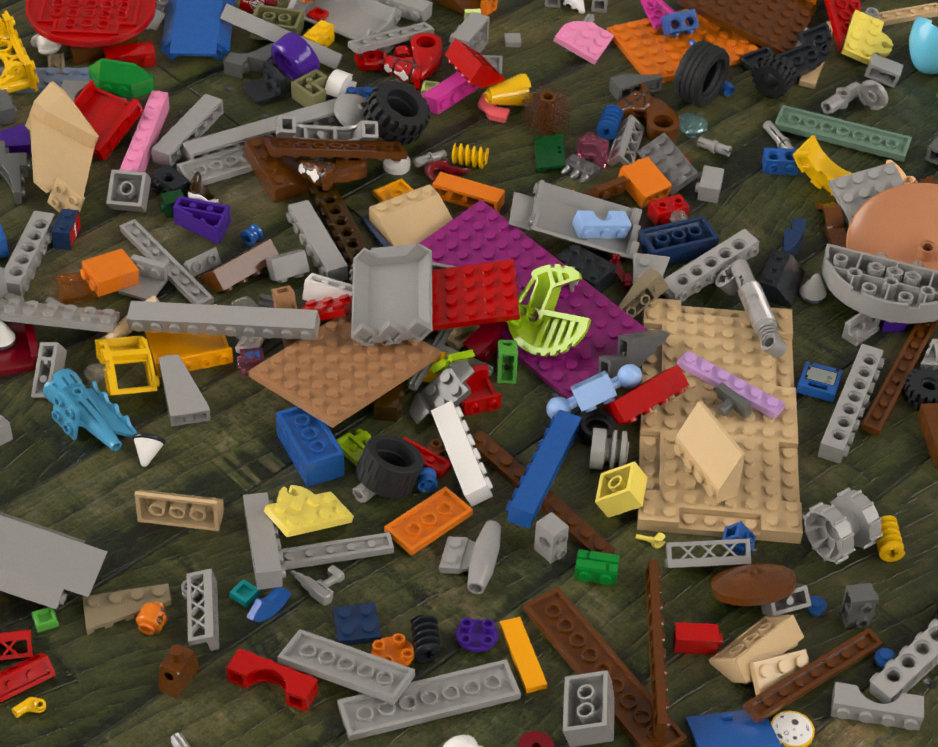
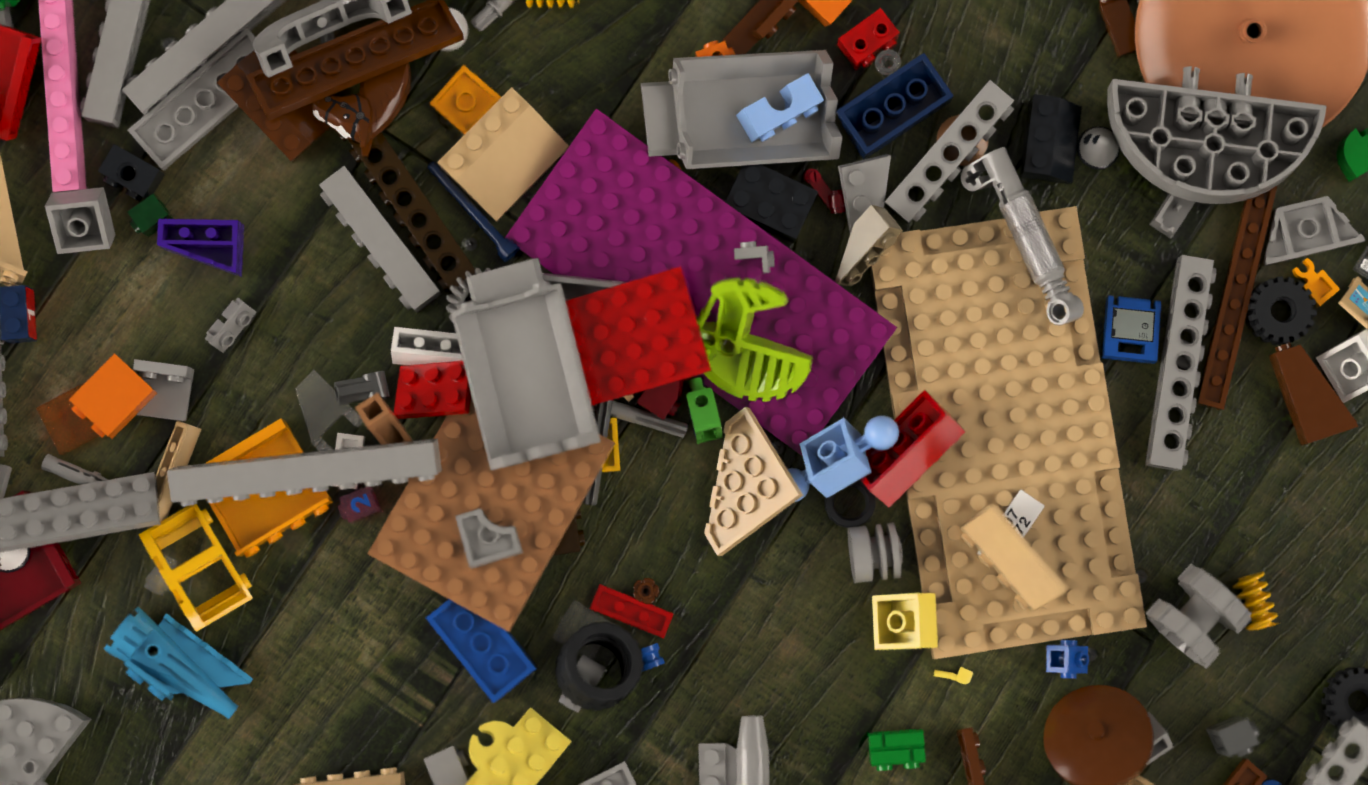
camera: 10 degrees left, 40 degrees up
light grey slope [31,342,67,399] -> none
light grey plate [119,219,214,305] -> none
white hat [132,433,166,467] -> none
light grey slope [159,354,210,427] -> none
dark brown hair [188,171,219,203] -> none
slope [198,239,279,294] -> none
blue wheel [241,224,264,246] -> none
light grey brick [265,249,310,283] -> none
lime plate [336,429,371,466] -> none
orange plate [384,486,473,556] -> none
dark grey piece [409,360,475,424] -> none
dark red piece [424,160,471,183] -> none
lime plate [431,350,475,373] -> none
white brick [431,401,493,507] -> none
orange brick [432,172,505,213] -> none
red panel [459,364,502,417] -> none
reddish brown plate [472,430,615,554] -> none
blue brick [506,410,582,529] -> none
light grey brick [534,512,569,563] -> none
dark grey slope [598,329,670,391] -> none
light grey fence [665,539,751,568] -> none
lavender plate [677,351,786,419] -> none
dark grey tile [716,382,751,419] -> none
dark blue slope [782,218,807,257] -> none
blue plate [806,596,827,616] -> none
none -> light grey tile [455,508,523,569]
none -> tan plate [704,407,803,556]

